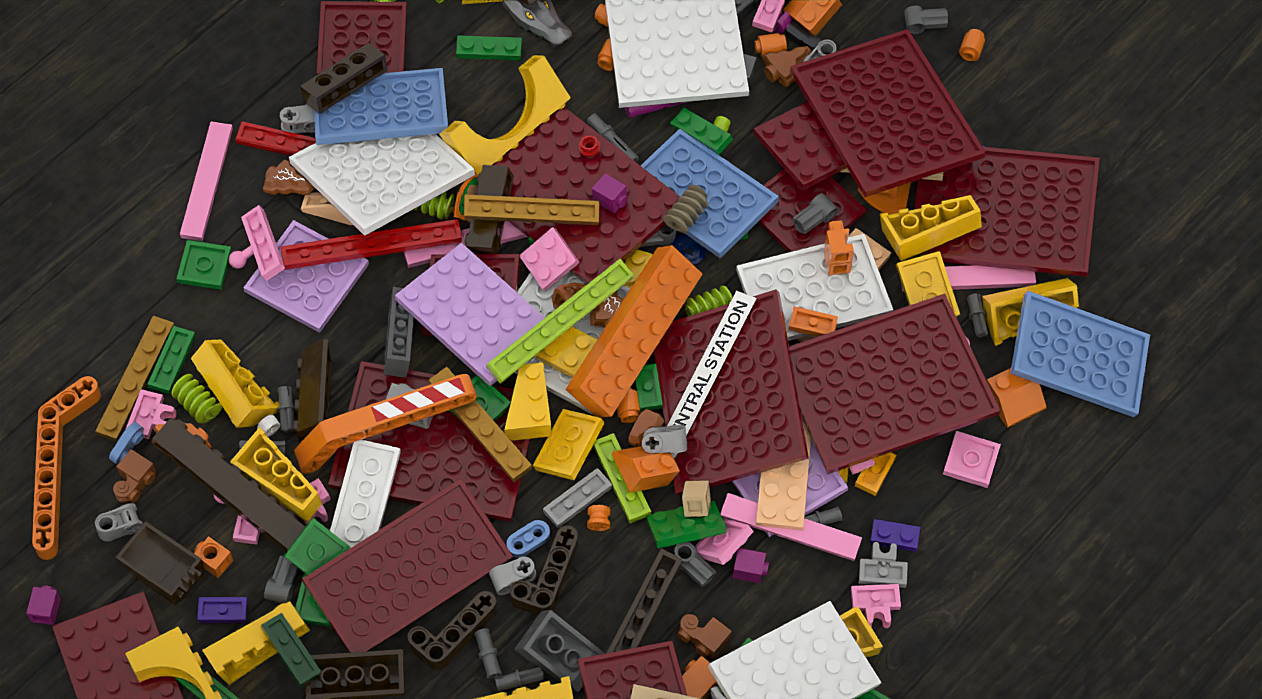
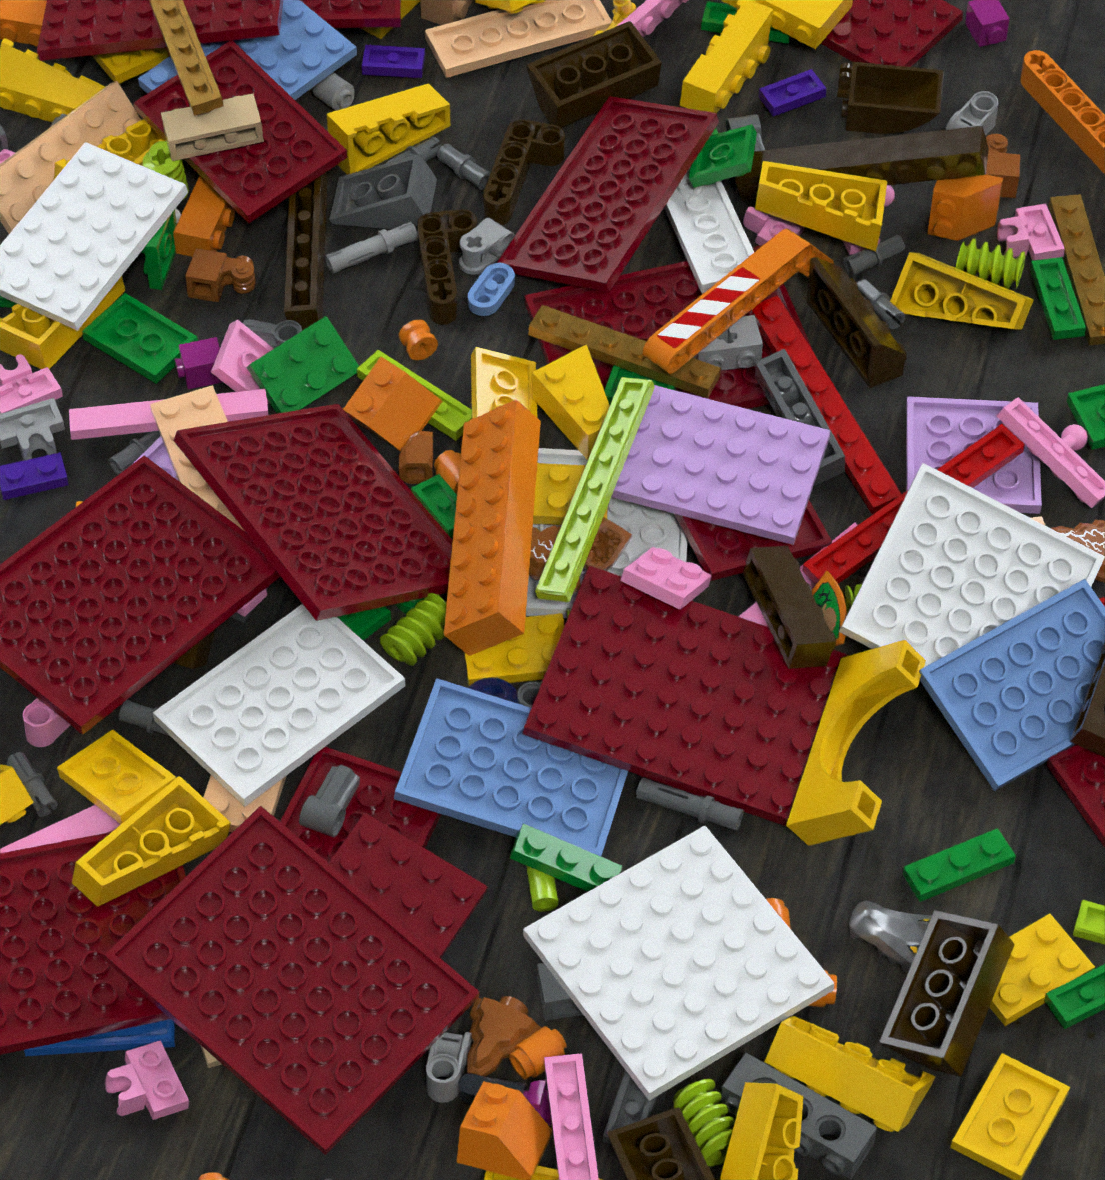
camera: 155 degrees right, 10 degrees down
medium blue plate [109,422,144,465] -> none
orange brick [194,536,233,578] -> none
white axle [257,415,280,437] -> none
dark green plate [261,613,321,687] -> none
pearl gold plate [464,194,599,225] -> none
light grey plate [543,468,612,529] -> none
red plate [579,135,601,157] -> none
magenta brick [592,173,628,214] -> none
light grey piece [642,425,687,453] -> none
dark tan piece [663,184,709,234] -> none
white sticker [667,291,757,458] -> none
tan brick [682,481,711,517] -> none
orange plate [788,306,838,337] -> none
orange hips [824,221,854,275] -> none
none -> green plate [82,293,198,384]
none -> bright pink plate [105,1040,189,1120]
none -> light grey pin [325,221,418,274]
none -> red plate [748,295,901,514]

